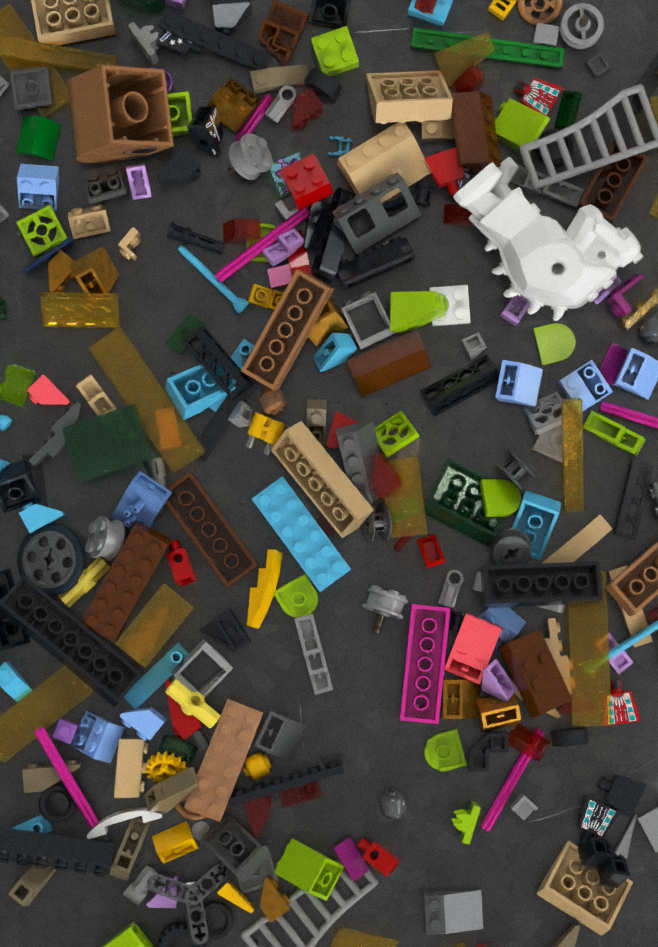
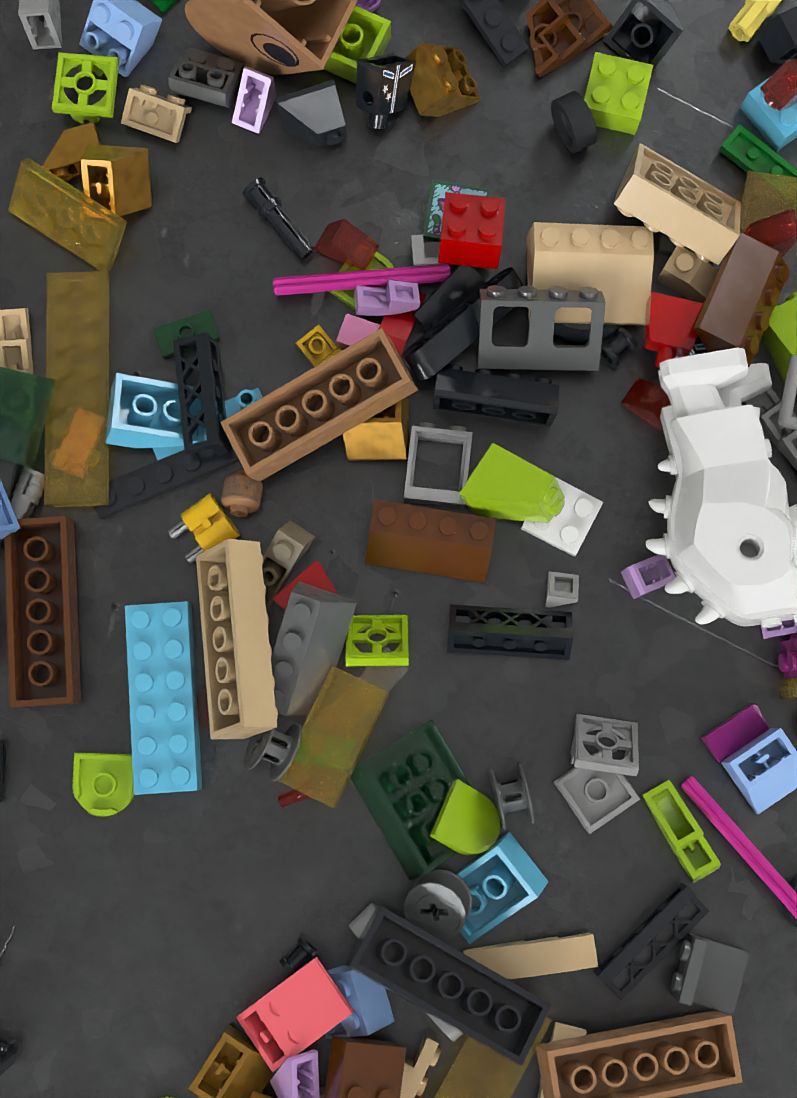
camera: 30 degrees right, 5 degrees down
dark blue window [23,237,74,274] -> none
tan bracket [118,227,140,261] -> none
medium azure piece [178,245,250,315] -> none
light grey wheel [227,133,273,180] -> none
light grey slope [228,401,254,428] -> none
dark pink axle [235,93,274,141] -> none
yellow slope [247,549,283,629] -> none
dark tan slope [250,64,308,95] -> none
light grey piece [264,85,297,124] -> none
clear red slope [290,87,324,131] -> none
light grey slope [294,614,334,695] -> none
medium azure slope [313,333,357,372] -> none
medium azure piece [327,136,353,157] -> none
light grey wheel [362,585,408,634] -> none
clear red slope [371,453,404,498] -> none
dark pink brick [399,604,450,724] -> none
red slope [417,534,446,569] -> none
light grey piece [438,569,464,608] -> none
light blue slope [496,360,543,407] -> none
lime tile [533,323,576,366] -> none
light blue slope [557,360,613,414] -> none
clear yellow plate [561,398,584,512] -> none

